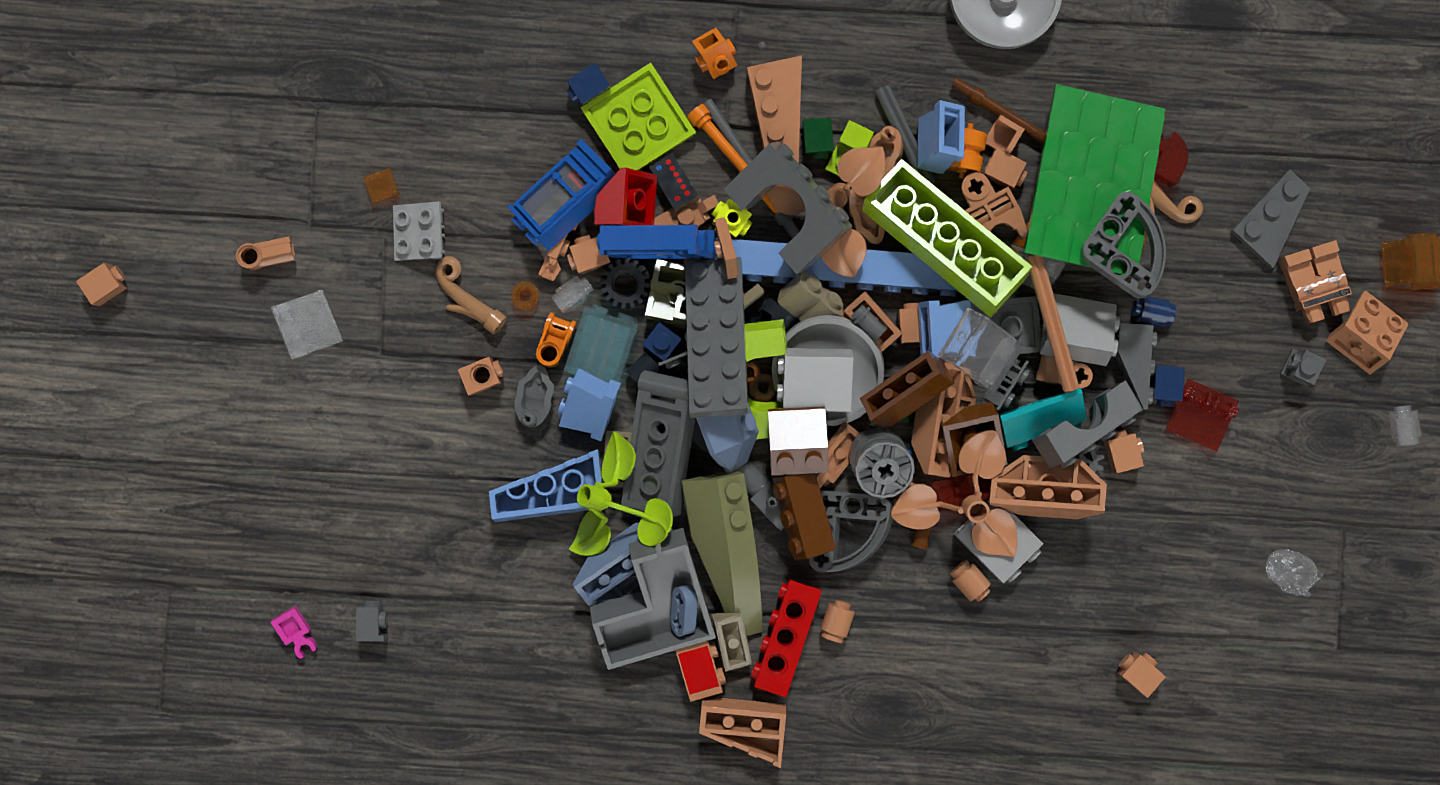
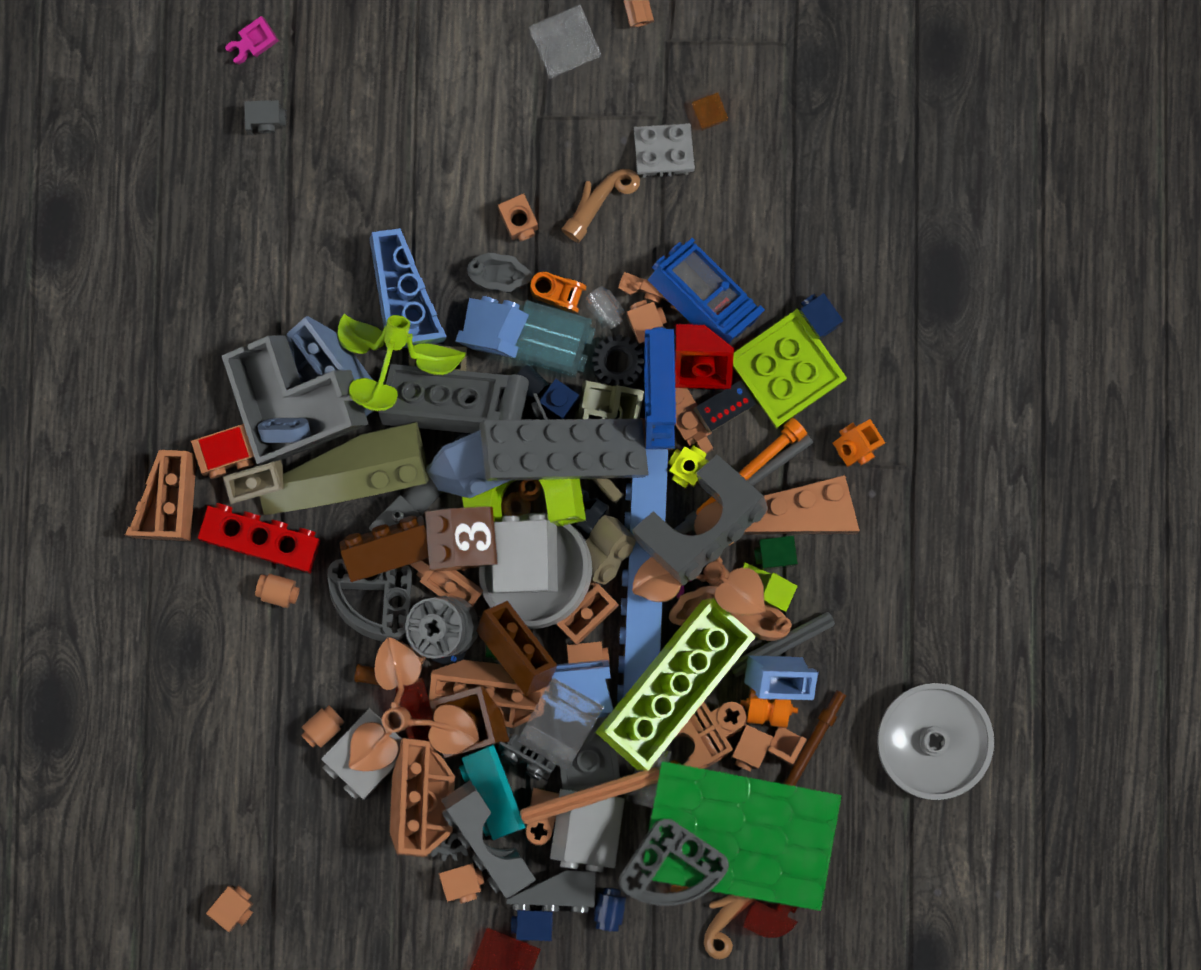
camera: 85 degrees right, 5 degrees down
clear orange plate [511,282,539,310] -> none
nougat plate [714,217,738,279] -> none
dark grey pin [851,305,887,341] -> none

